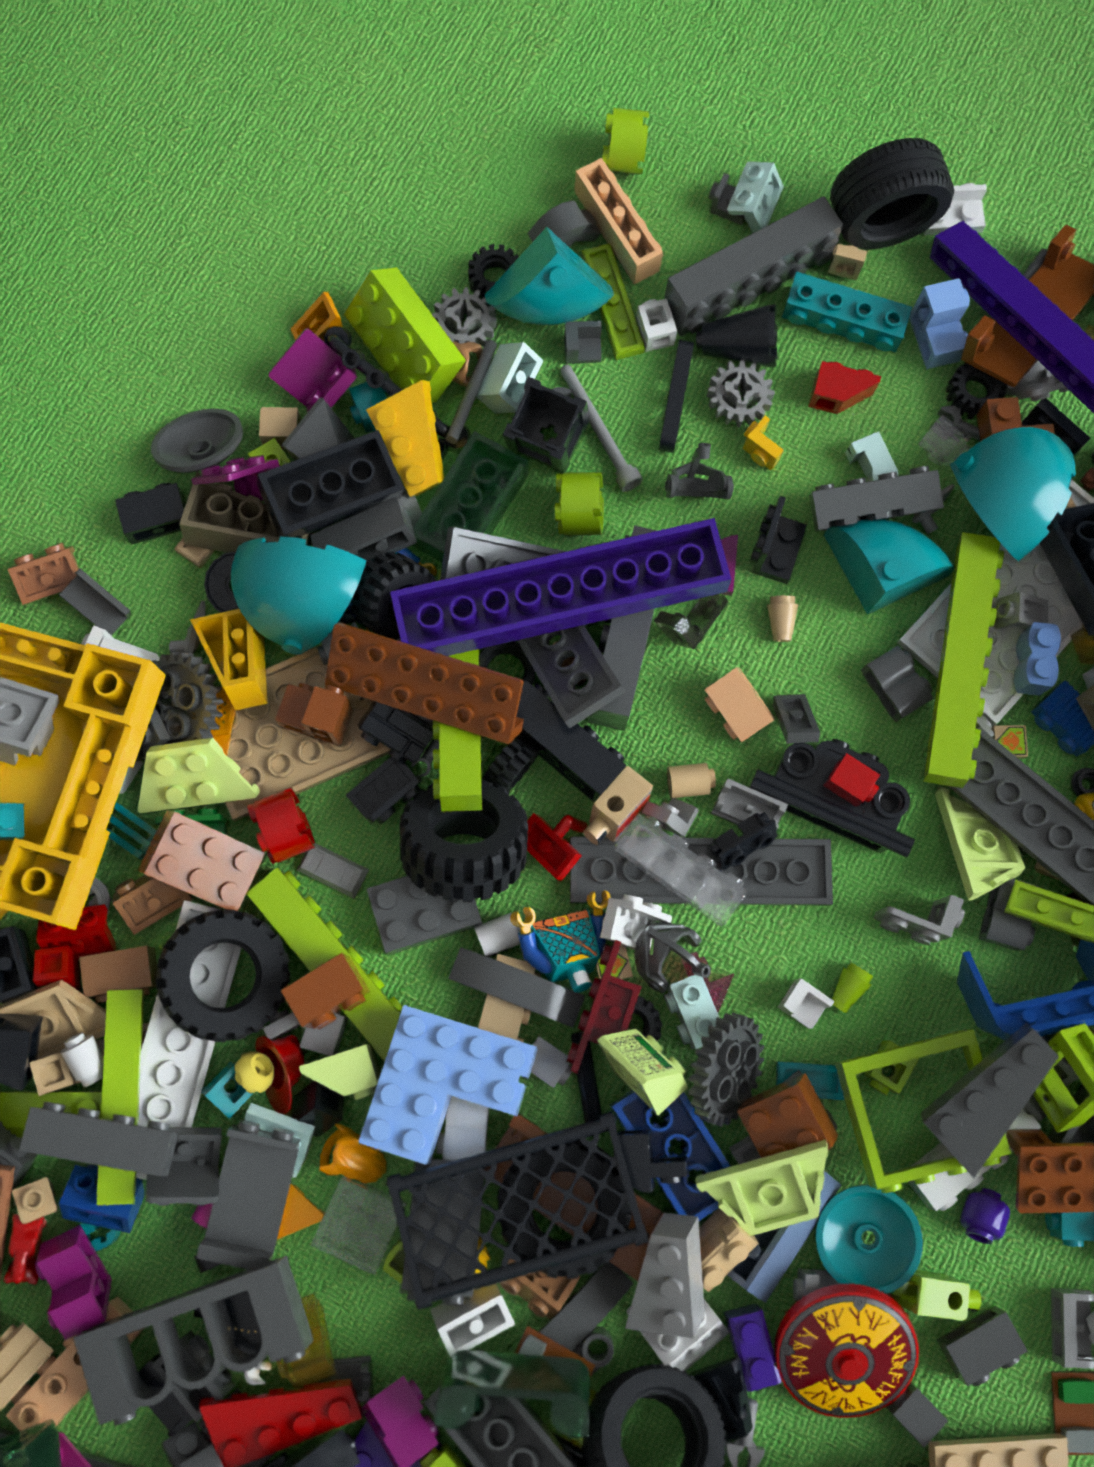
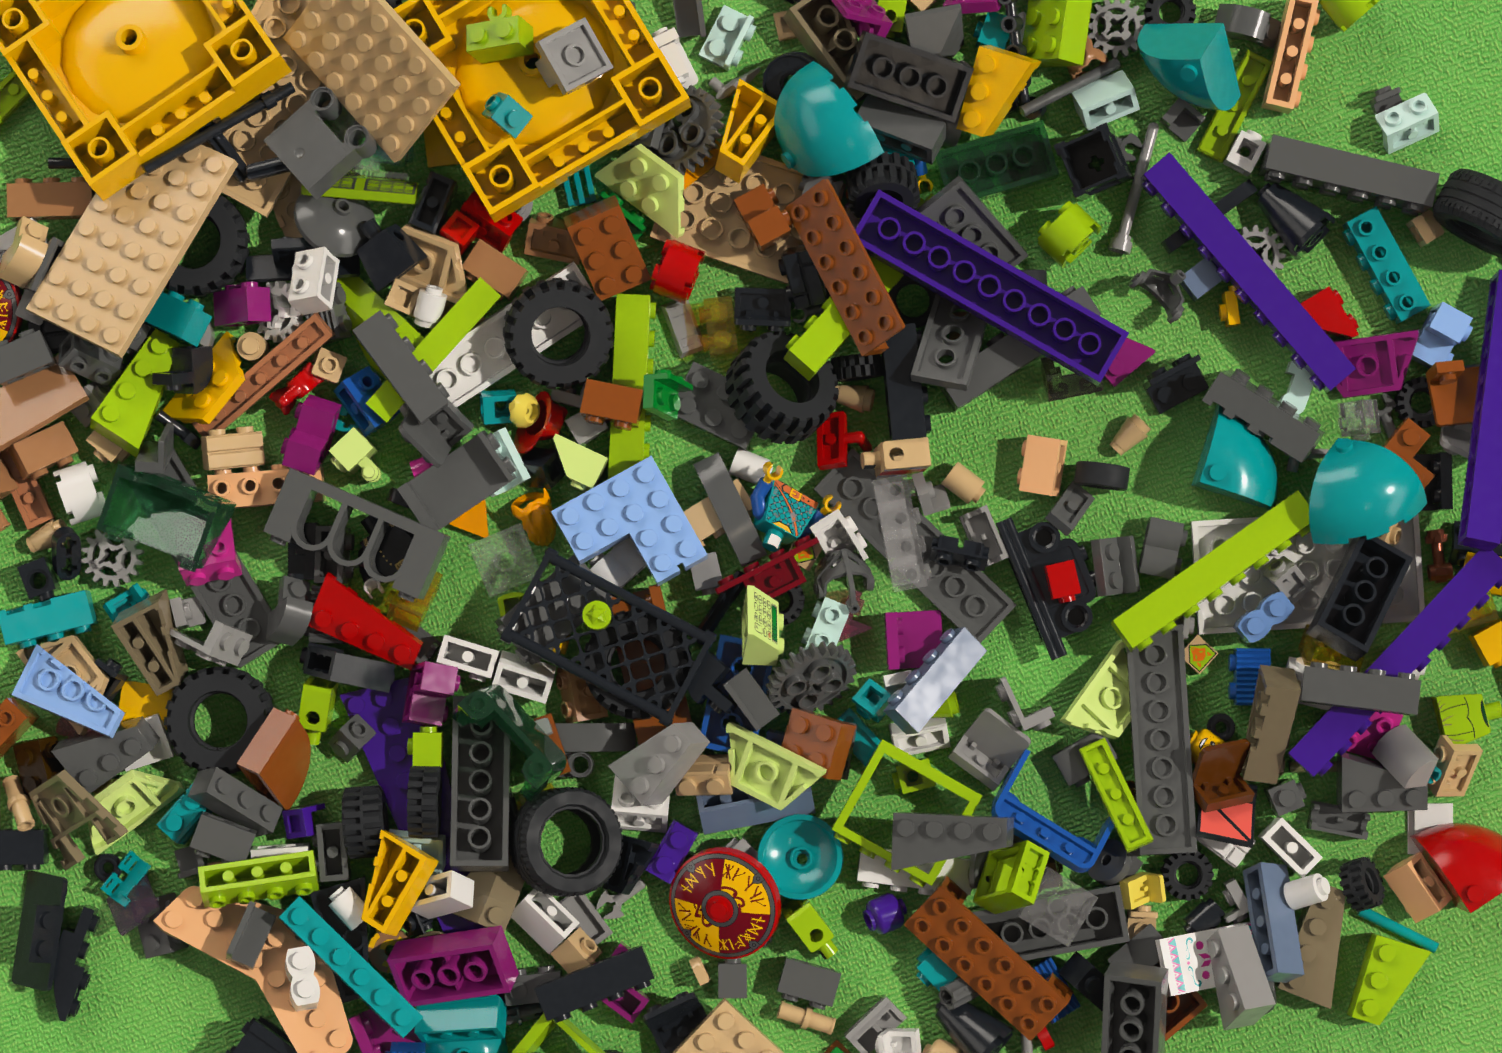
camera: 45 degrees right, 10 degrees up
none -> yellowish green brick [329,427,382,483]
none -> white brick [436,635,501,682]
none -> lime tile [582,601,612,631]
none -> green bracket [643,369,693,421]
none -> tan tile [689,956,711,986]
none -> light aqua bracket [698,5,757,71]
none -> clear yellow brick [698,296,738,358]
none -> dark grey panel [723,668,780,731]
none -> tan pin [776,1001,836,1035]
none -> tan cone [836,385,875,413]
none -> teal brick [852,678,892,723]
none -> brick [883,627,987,735]
none -> magenta bracket [884,610,942,670]
none -> white slope [889,718,951,755]
none -> light grey bracket [948,708,1031,792]
none -> black tyre [1074,461,1130,491]
none -> dark grey bracket [1091,535,1140,597]
none -> dark purple brick [1141,152,1356,393]
none -> sand blue brick [1180,259,1222,302]
none -> magenta wing [1333,329,1420,398]

